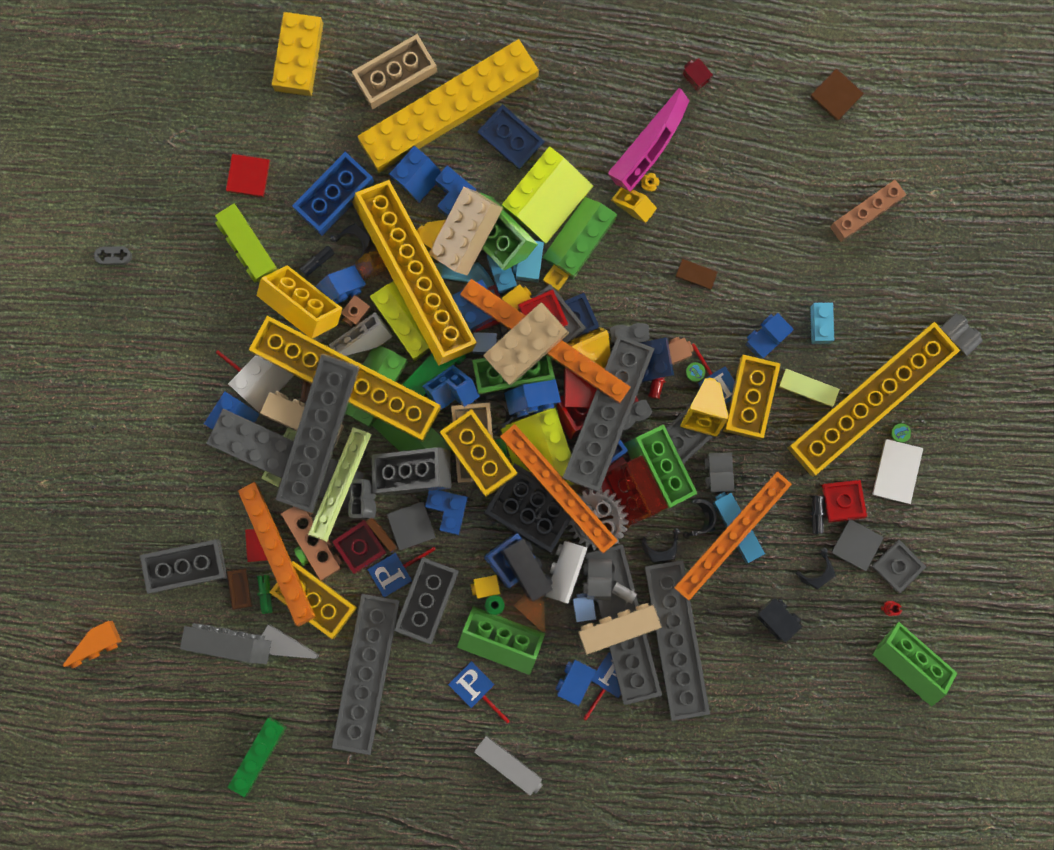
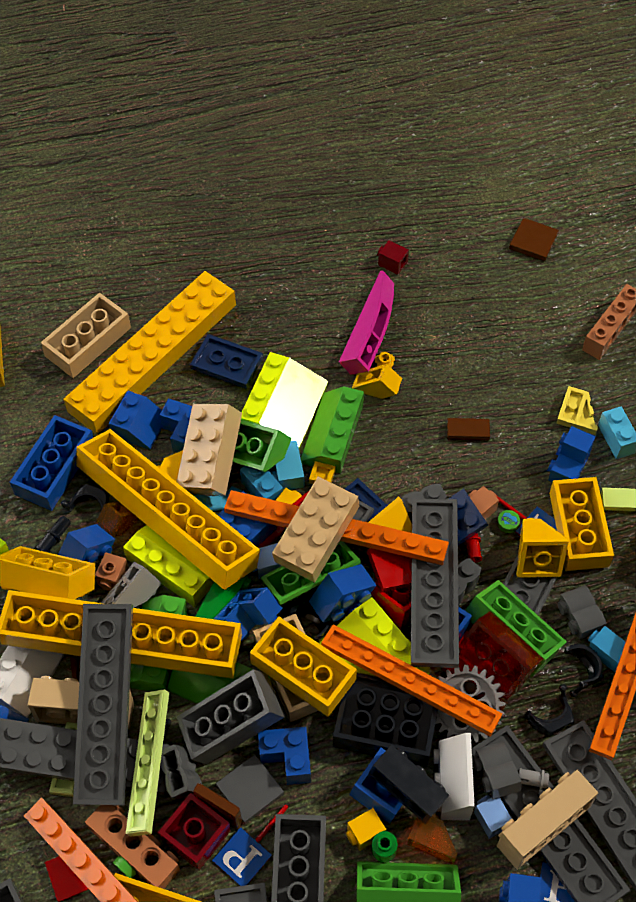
camera: 15 degrees left, 25 degrees down
none -> light yellow wing [557,386,598,435]

